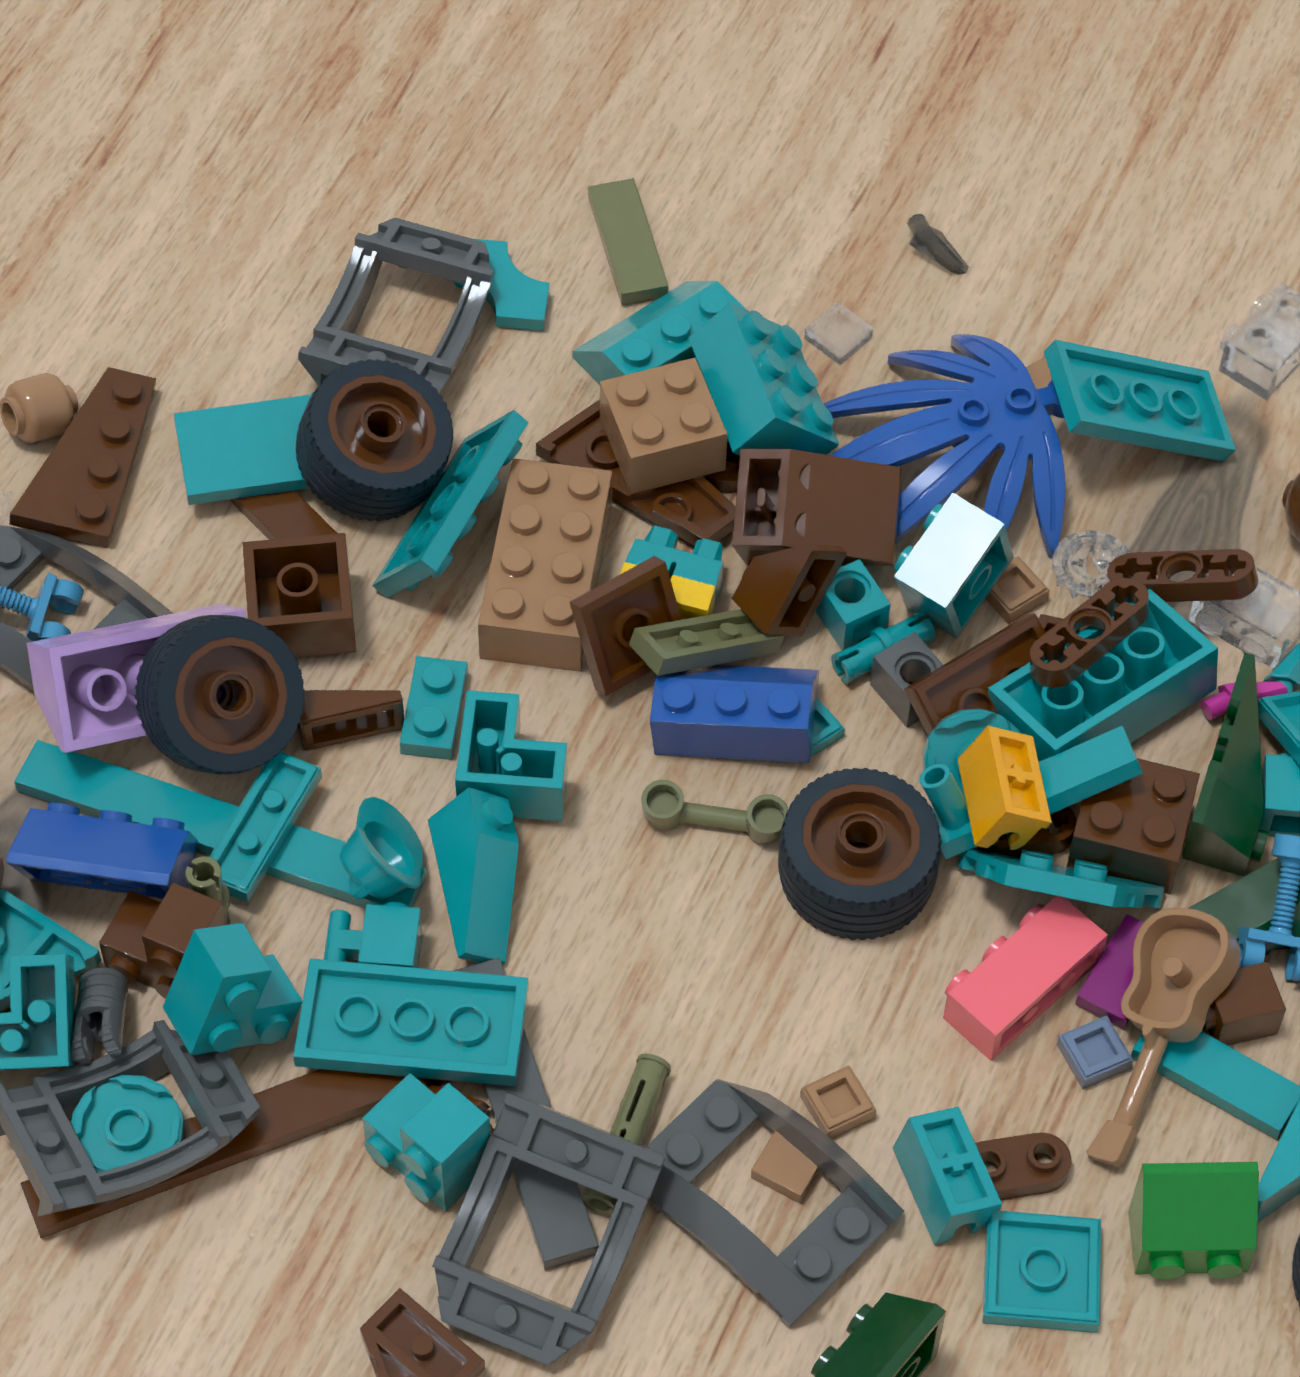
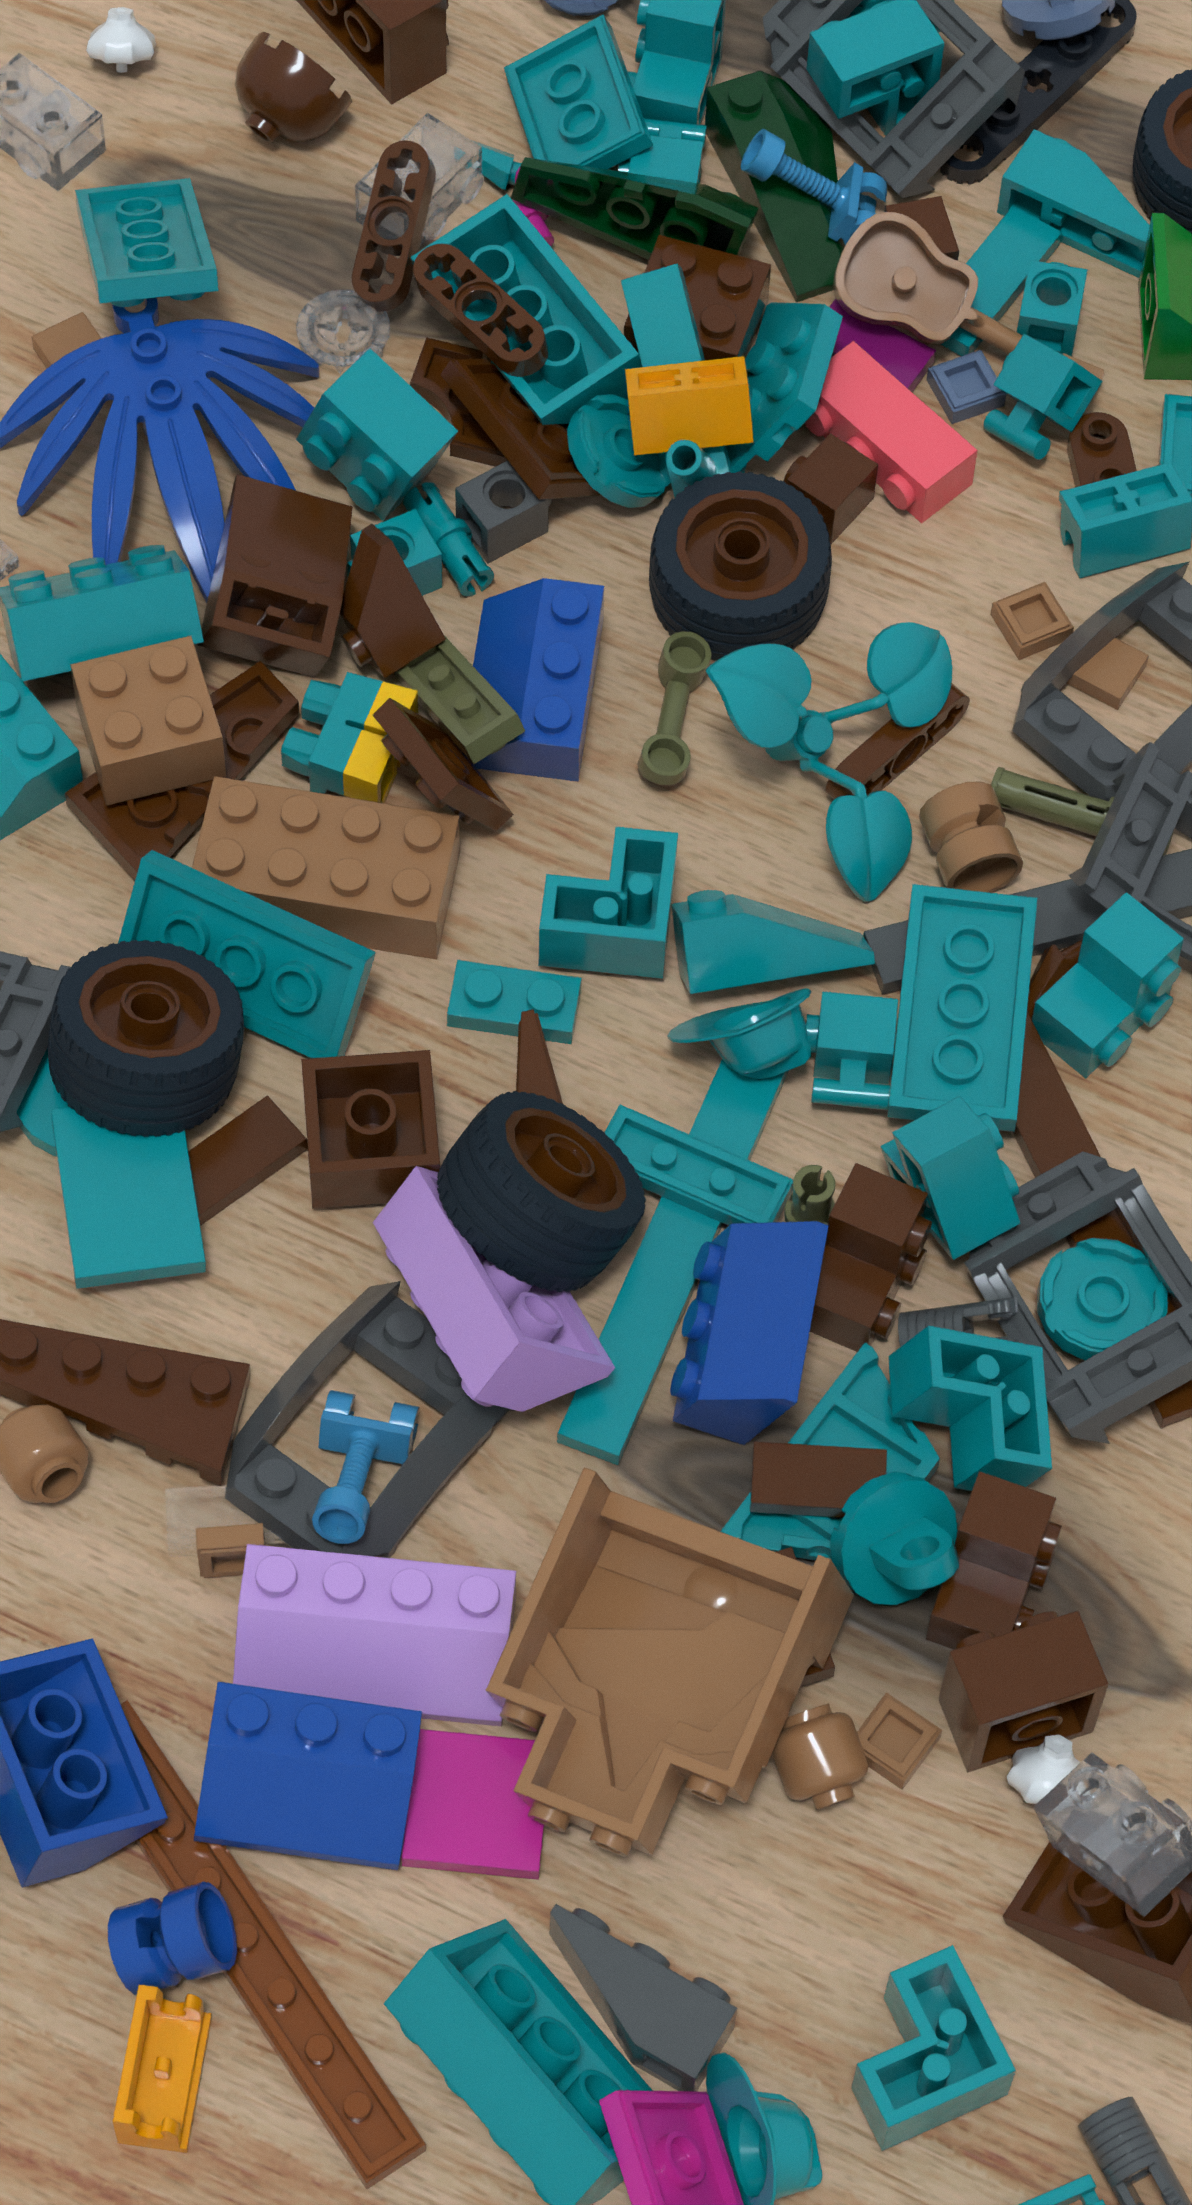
camera: 90 degrees left, 5 degrees up
none -> teal plant [706,622,953,902]
none -> reddish brown brick [783,433,878,544]
none -> reddish brown beam [825,683,970,799]
none -> medium nougat wheel [919,781,1023,893]
none -> teal brick [984,334,1103,460]
none -> teal brick [1017,260,1088,356]

